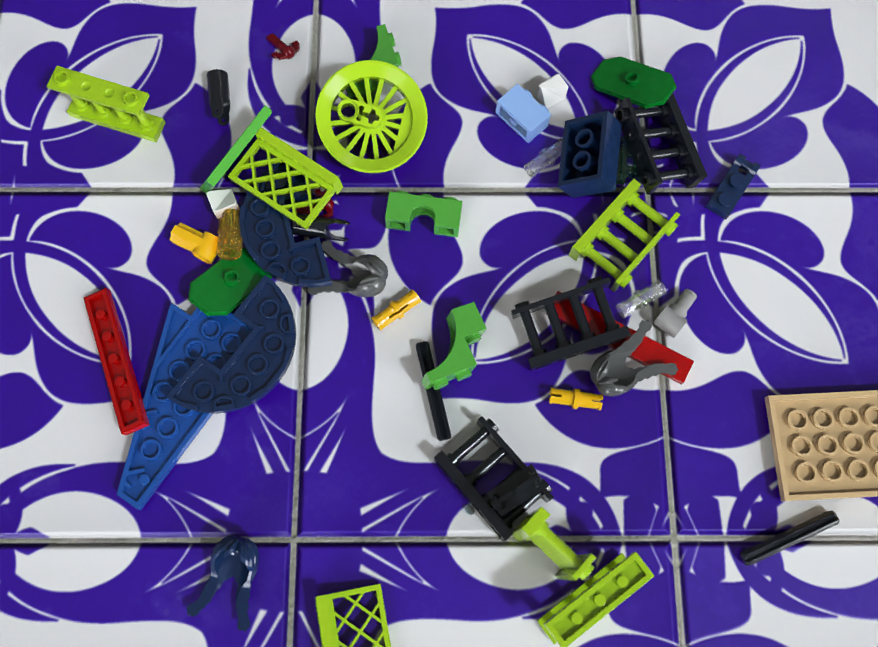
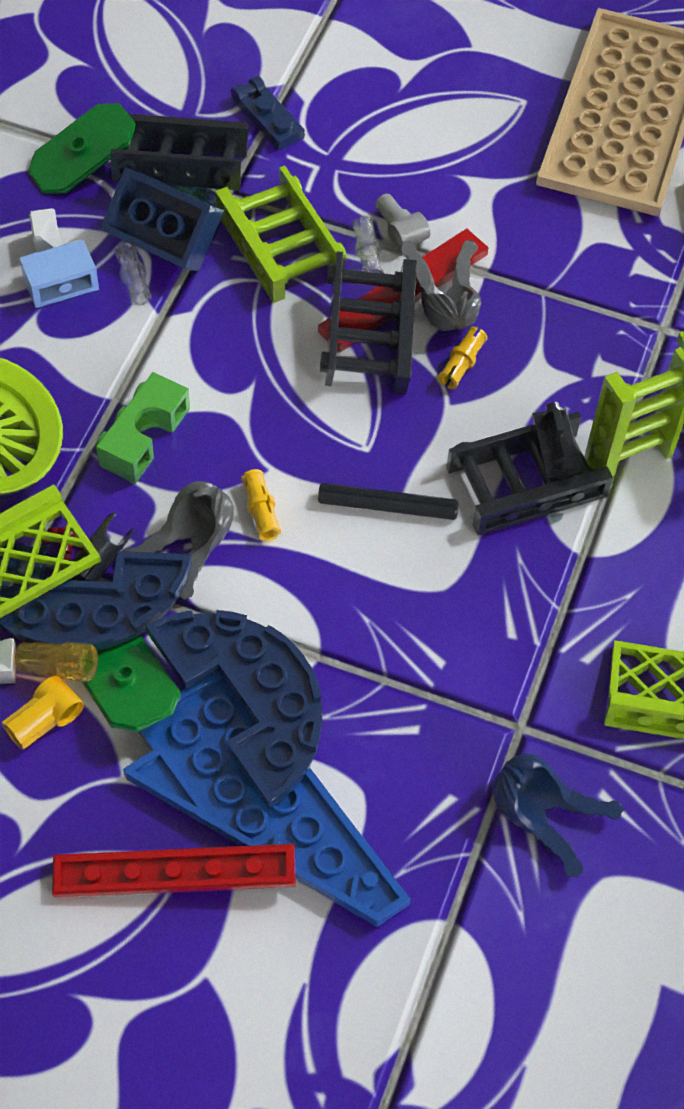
camera: 70 degrees left, 15 degrees down
bright green arch [421,302,487,390] -> none

